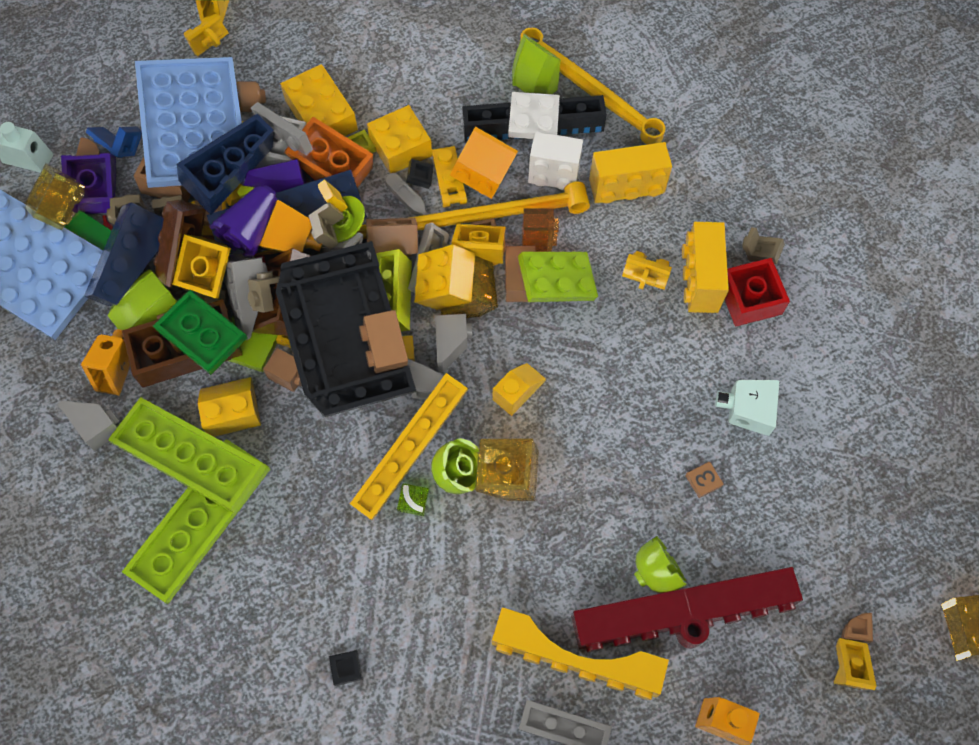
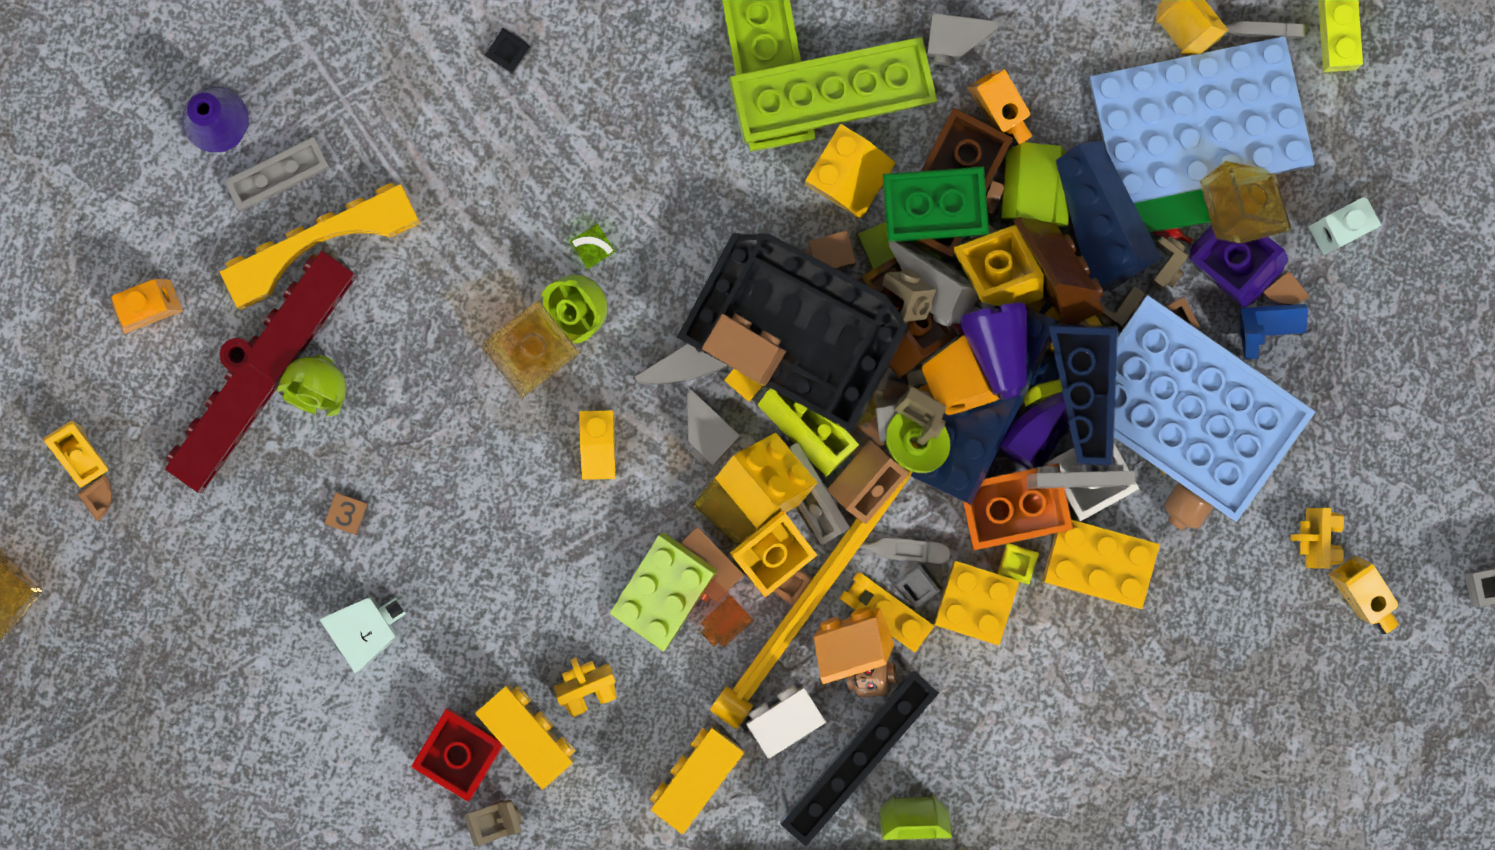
camera: 135 degrees right, 20 degrees up
yellow tile [318,179,348,212] -> none
yellow plate [350,373,468,520] -> none
white plate [508,92,560,139] -> none

